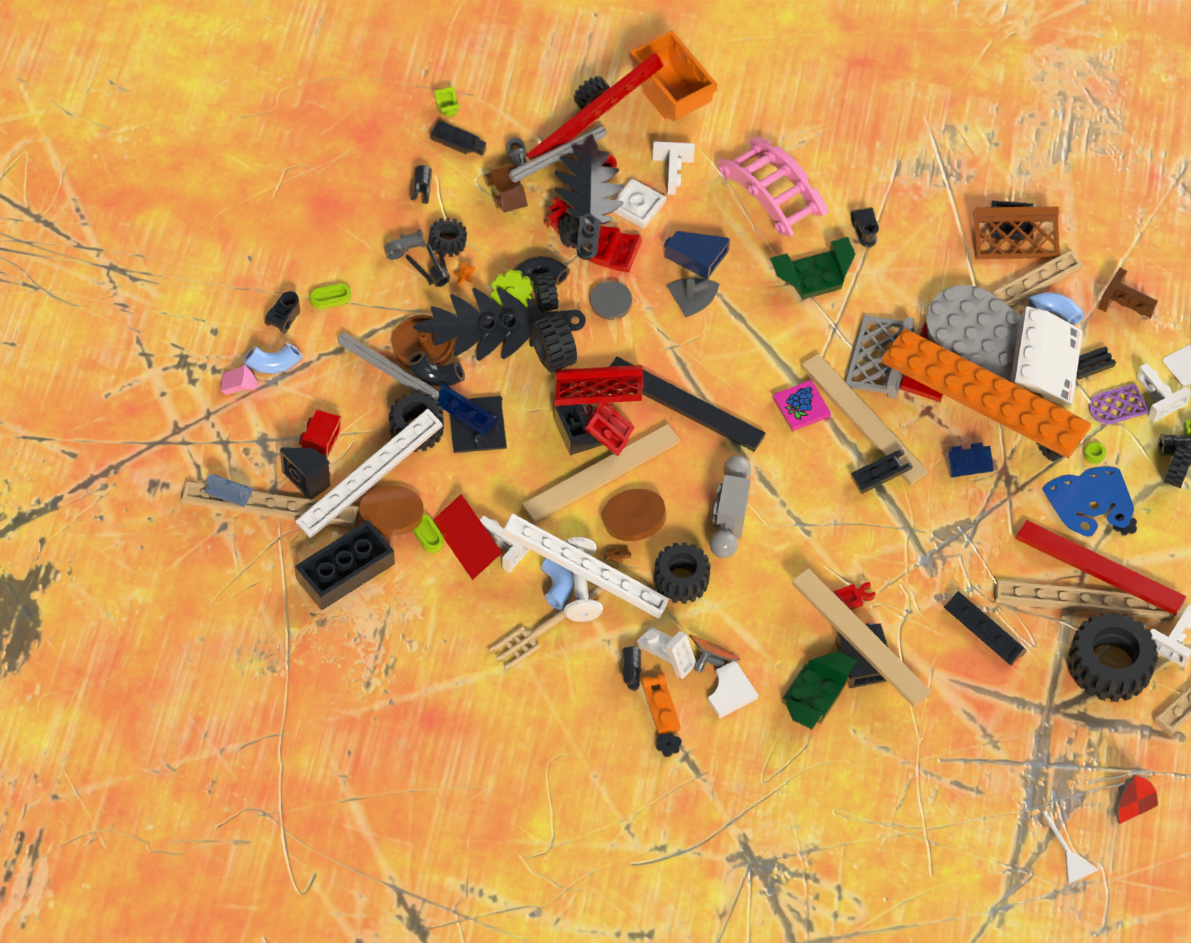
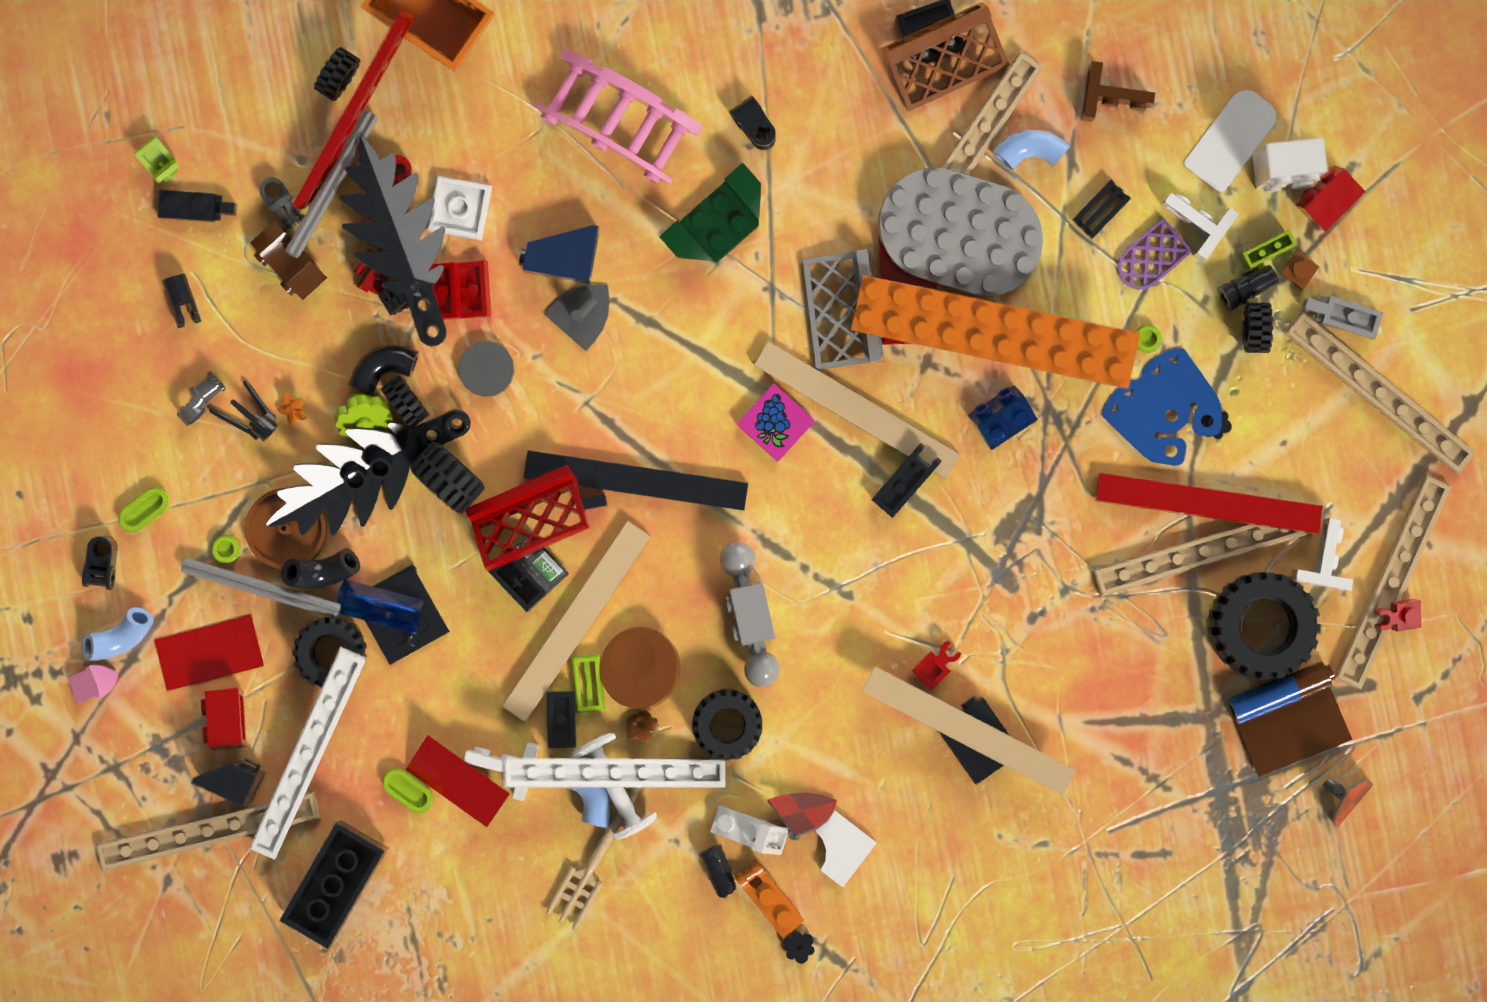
camera: 20 degrees left, 30 degrees up
sand blue hinge [204,474,254,507] -> none
dark orange piece [359,486,424,536] -> none
black tyre [428,218,467,257] -> none
red slope [584,403,635,456] -> none
white bracket [653,142,695,195] -> none
dark green piece [782,651,857,730] -> none
black hinge [944,591,1027,666] -> none
white piece [1010,306,1083,407] -> none
white piece [1042,811,1099,884] -> none
none -> red sticker [154,615,264,691]
none -> lime tile [212,535,241,563]
none -> black plate [546,691,577,748]
none -> lime tile [572,655,605,713]
none -> black tile [581,495,608,510]
none -> reddish brown door [1227,661,1352,777]

